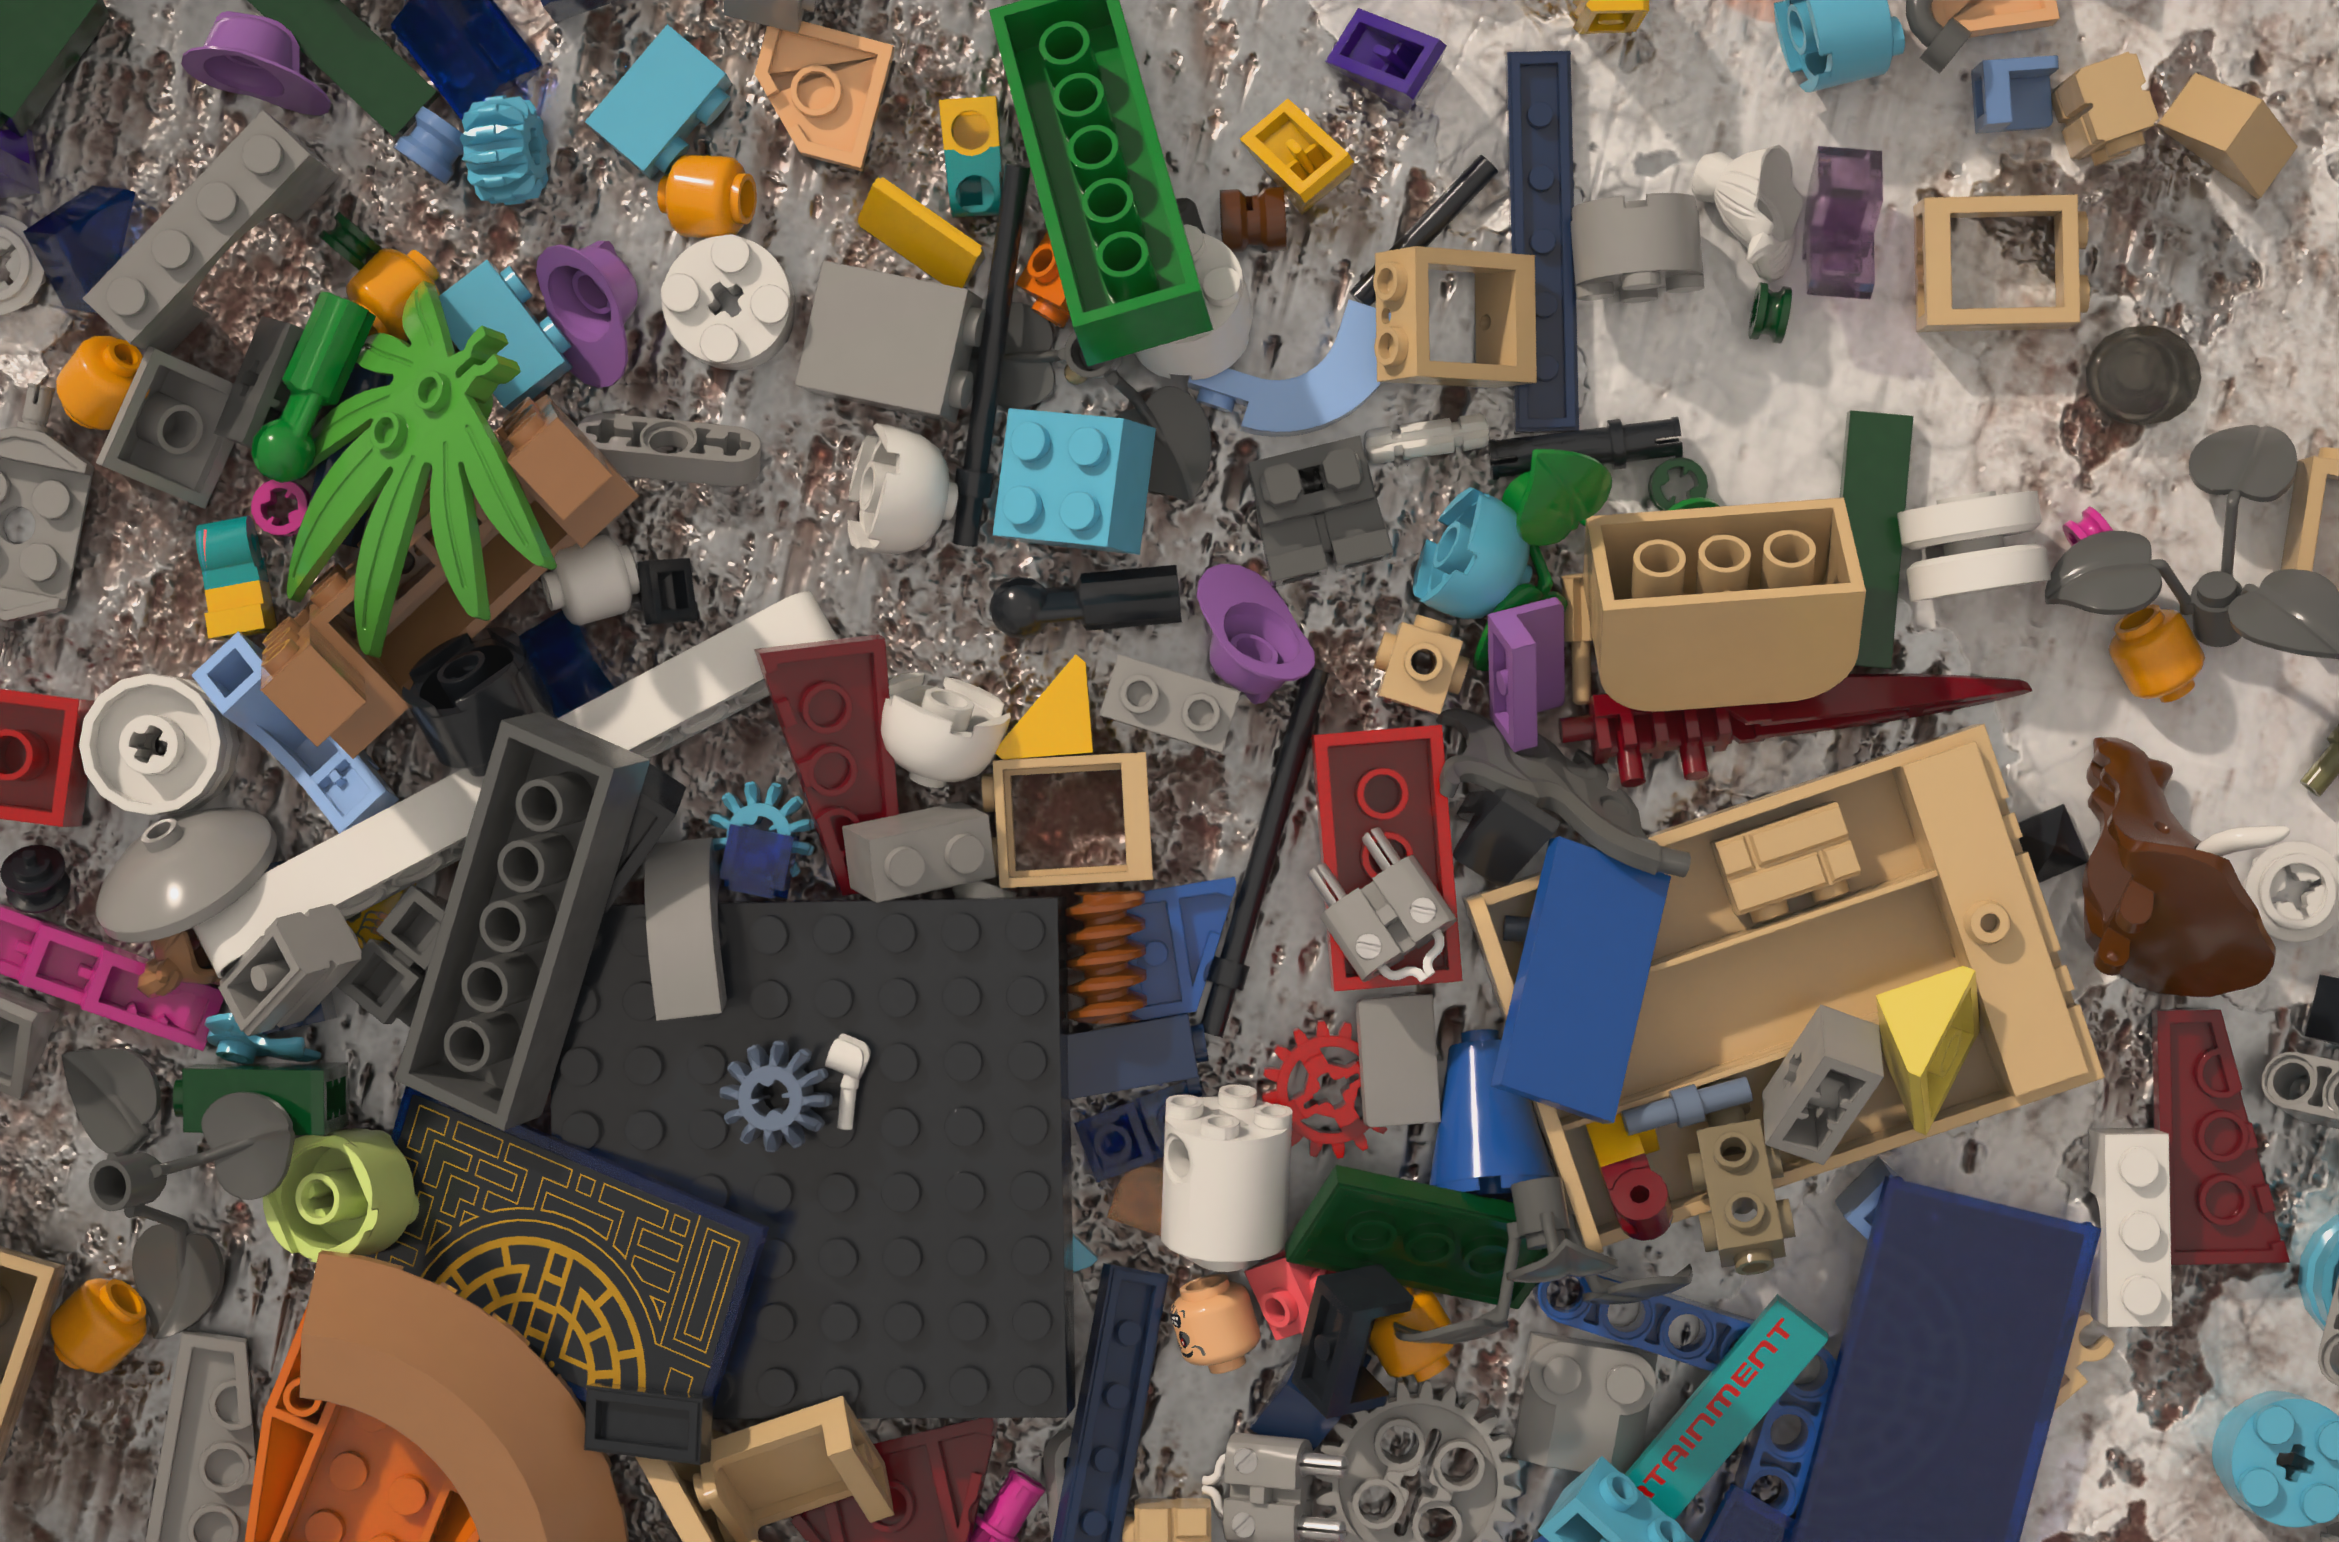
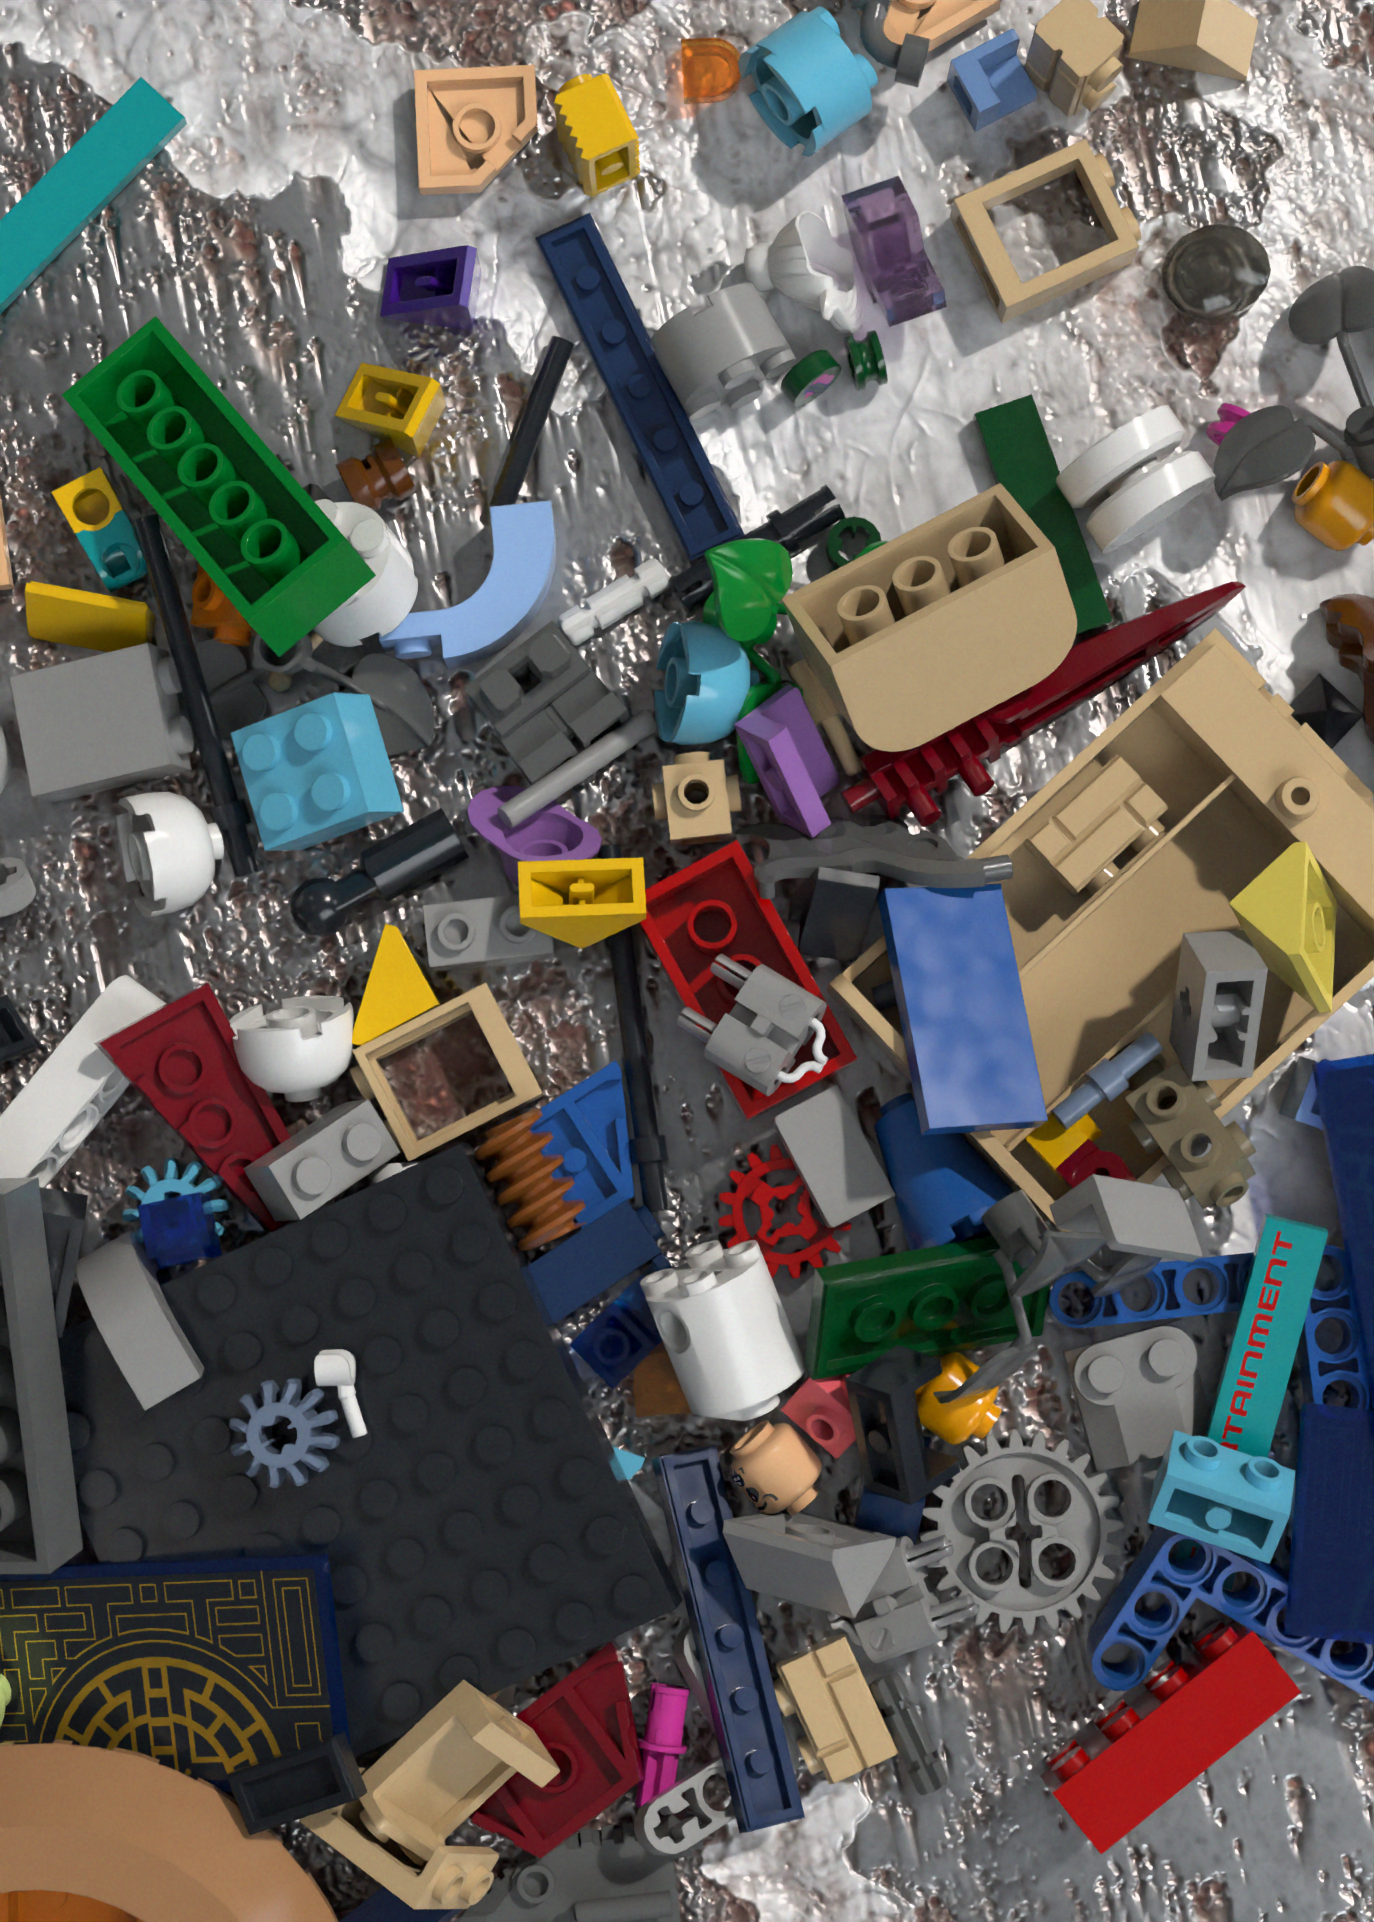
camera: 25 degrees left, 5 degrees down
tan window [1373,246,1537,388] -> none
none -> light grey bar [497,710,657,829]
none -> yellow slope [518,857,647,949]
none -> light grey slope [723,1509,896,1619]
none -> dark green tile [781,350,842,407]
none -> light grey panel [1049,1174,1202,1262]

